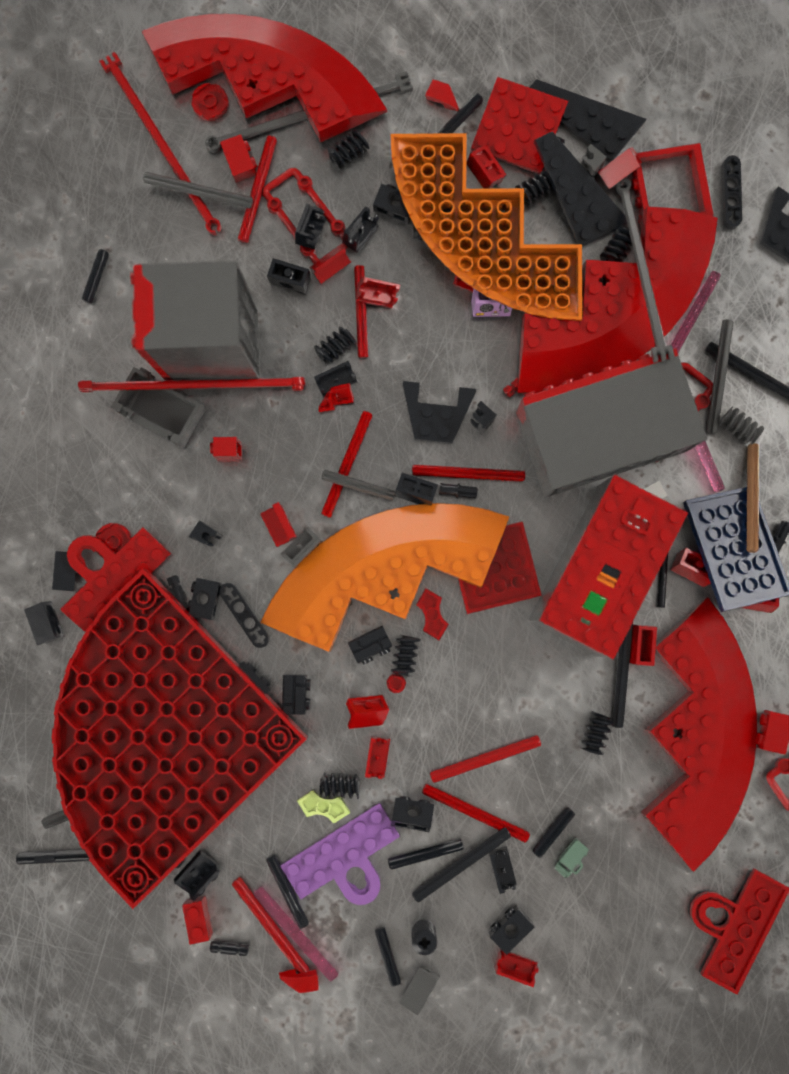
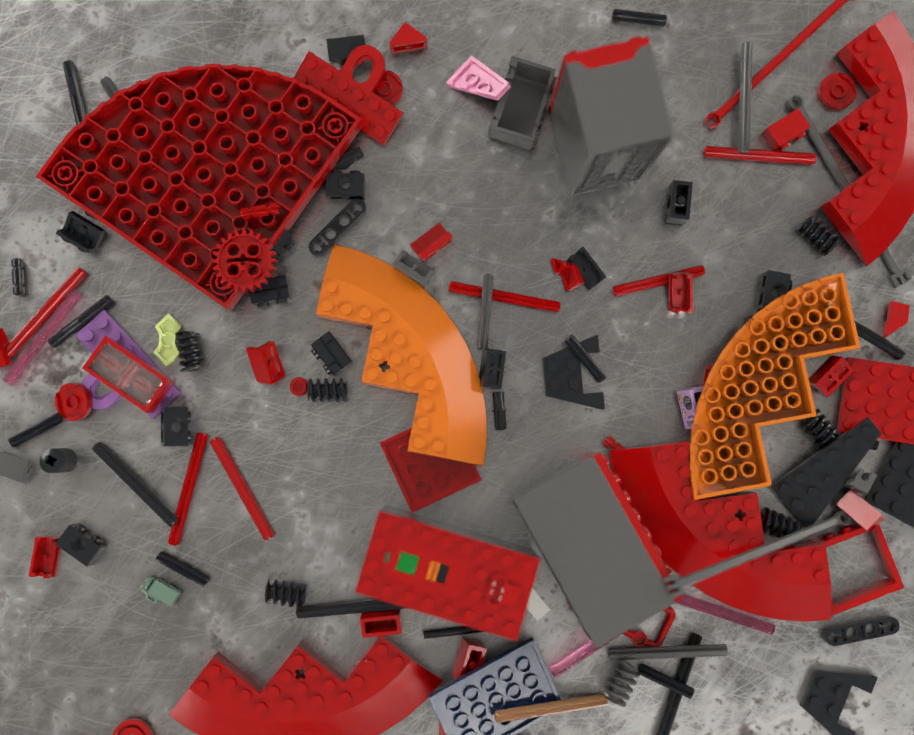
camera: 70 degrees right, 0 degrees up
black hinge [24,601,64,646] -> none
red hinge [78,377,305,393] -> none
red brick [182,895,213,945] -> none
black hinge [188,520,223,546] -> none
red piece [210,437,242,462] -> none
red bar [262,168,348,264] -> none
black hinge [295,203,326,249] -> none
red panel [309,246,351,284] -> none
black piece [314,327,357,366] -> none
black hinge [342,206,379,253] -> none
red hinge [365,736,390,779] -> none
black axle [388,839,464,870] -> none
red axle [412,465,525,481] -> none
red tile [416,588,449,640] -> none
black hinge [470,401,497,435] -> none
black hinge [489,846,517,894] -> none
none -> red tile [55,382,92,421]
none -> clear brick [82,336,175,414]
none -> red gear [212,229,277,294]
none -> red axle [240,203,280,219]
none -> red slope [389,22,427,53]
none -> bright pink wing [446,56,511,101]
none -> black axle [565,335,607,382]
none -> black axle [638,664,695,699]

